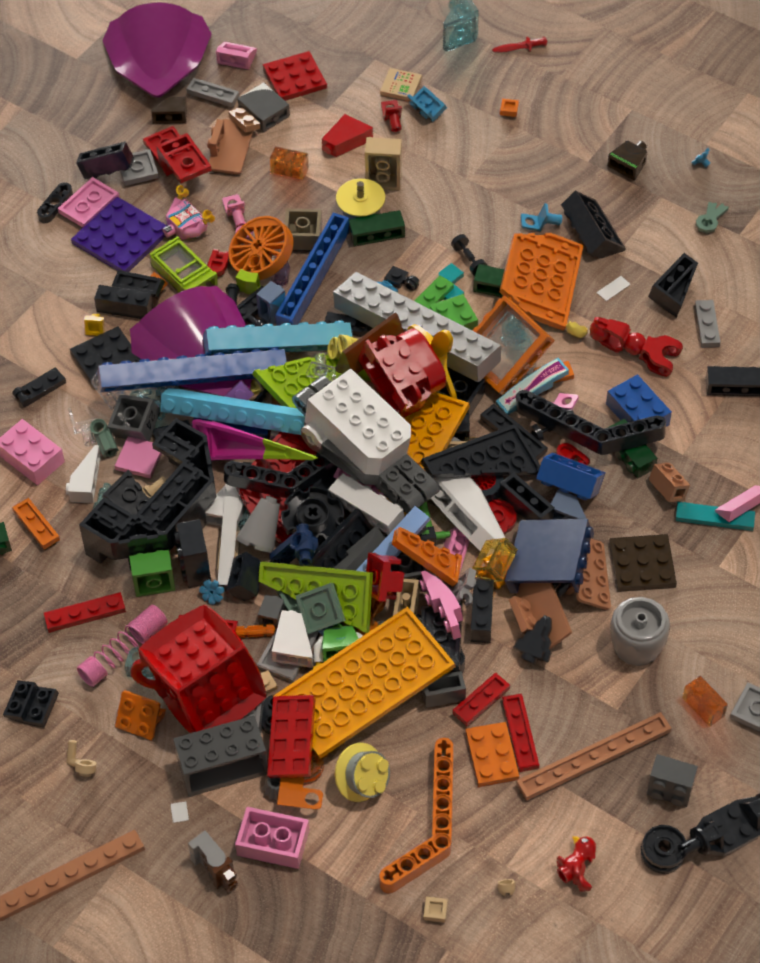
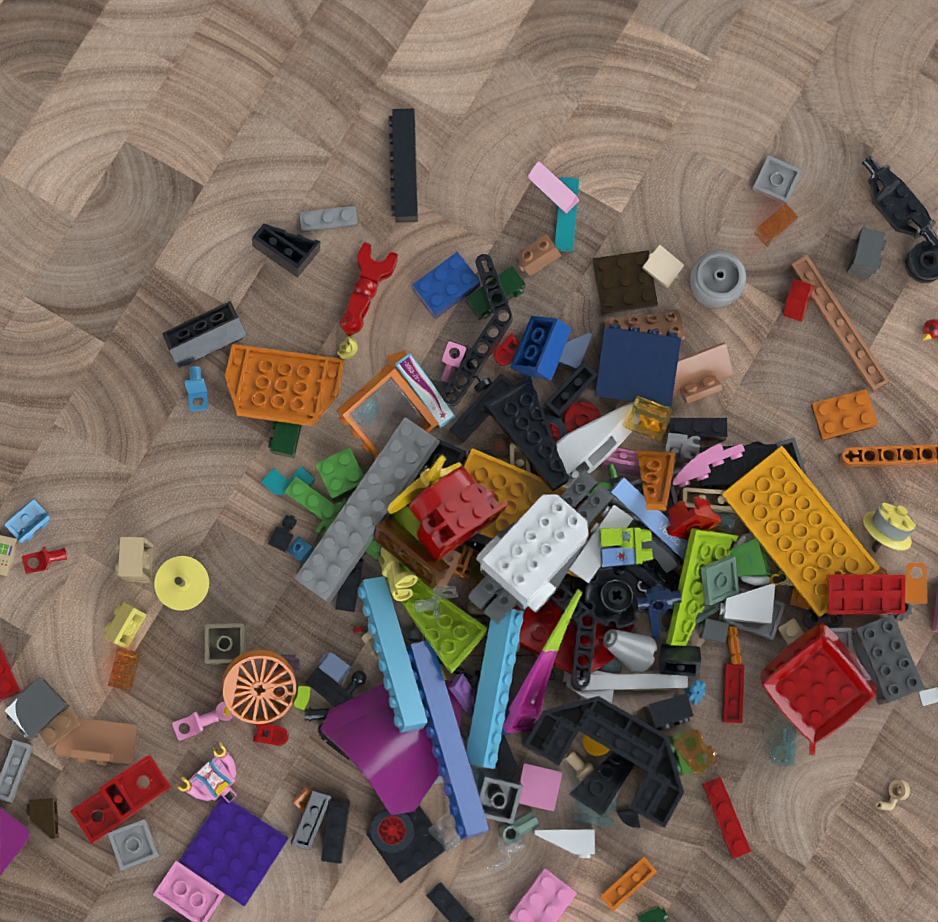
camera: 95 degrees left, 25 degrees up
black slope [3,680,59,728] -> none
black brick [76,141,134,180] -> none
bright pink piece [77,605,168,687] -> none
yellow tile [84,314,105,336] -> none
orange bracket [115,690,166,740] -> none
lime door [150,236,218,292] -> none
blue brick [275,213,350,326] -> none
red slope [322,114,373,157] -> none
dark green brick [349,210,405,246] -> none
black wheel [451,234,487,276] -> none
red plate [452,672,510,726] -> none
orange plate [500,98,519,117] -> none
red tile [502,693,540,772] -> none
black rock [513,615,552,664] -> none
white sticker [597,276,630,301] -> none
dark brown torso [607,141,647,181] -> none
dark azure plant [691,148,710,168] -> none
sand green piece [696,202,729,234] -> none
none -> light yellow slope [104,602,147,649]
none -> black wheel [370,809,414,853]
none -> lime hips [599,527,653,567]
none -> tan piece [642,244,684,288]
none -> clear orange brick [672,728,717,776]
none -> red slope [784,279,814,322]

